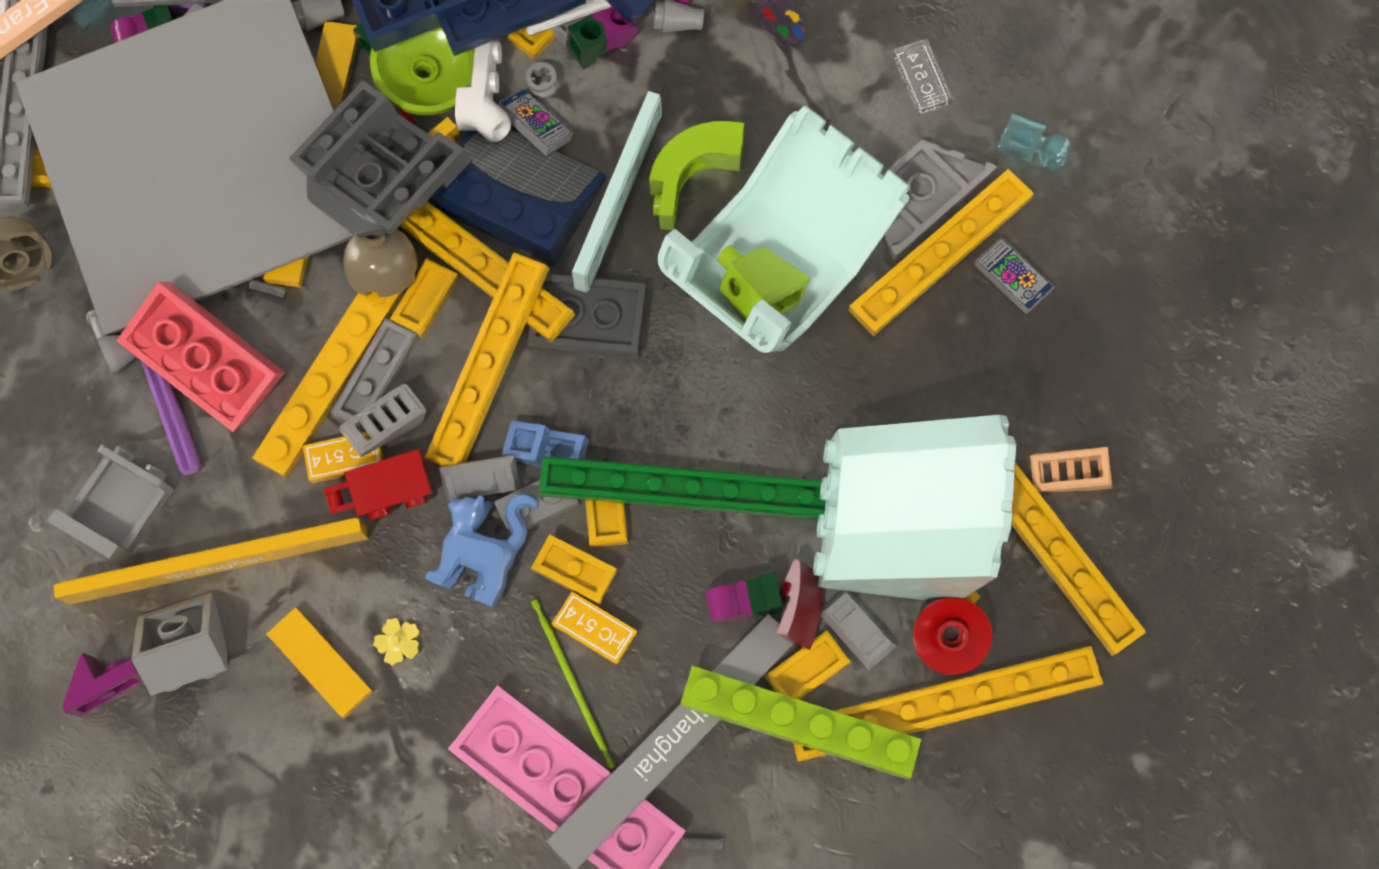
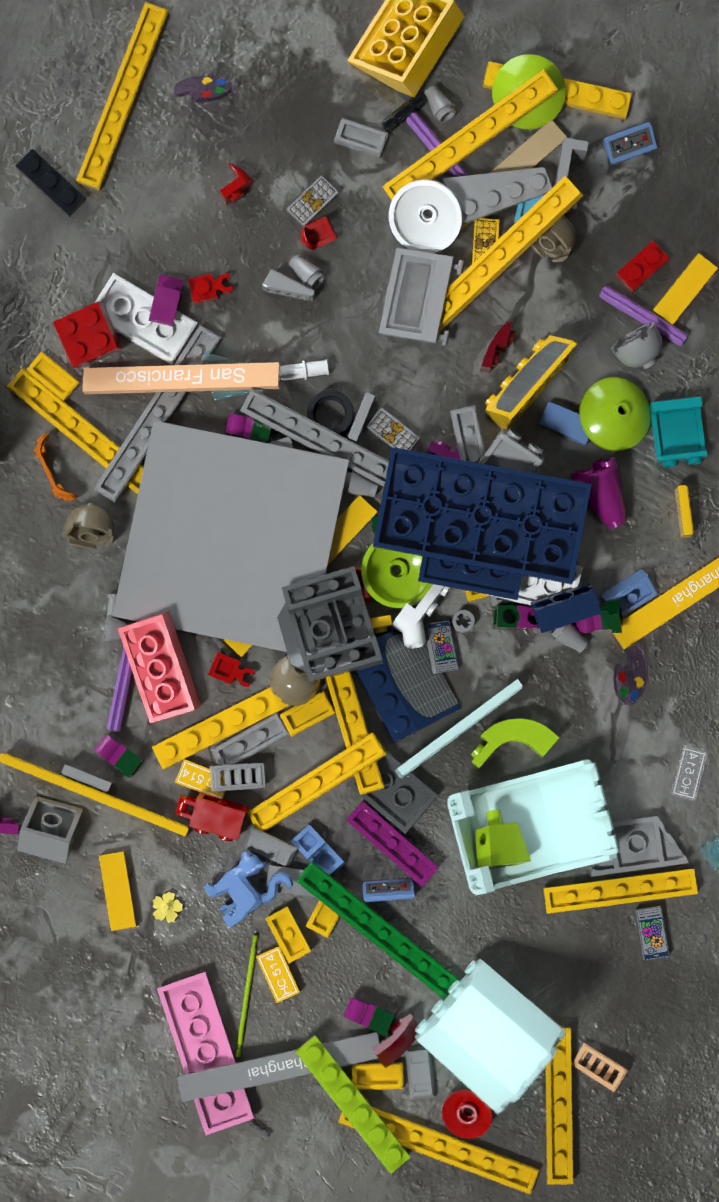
camera: 30 degrees right, 10 degrees up
light grey panel [47,445,175,566] -> none
none -> light grey tile [62,764,114,792]
none -> leg [94,734,144,779]
none -> red plate [207,652,255,687]
none -> magenta gear [346,801,438,887]
none -> slope [363,879,415,902]

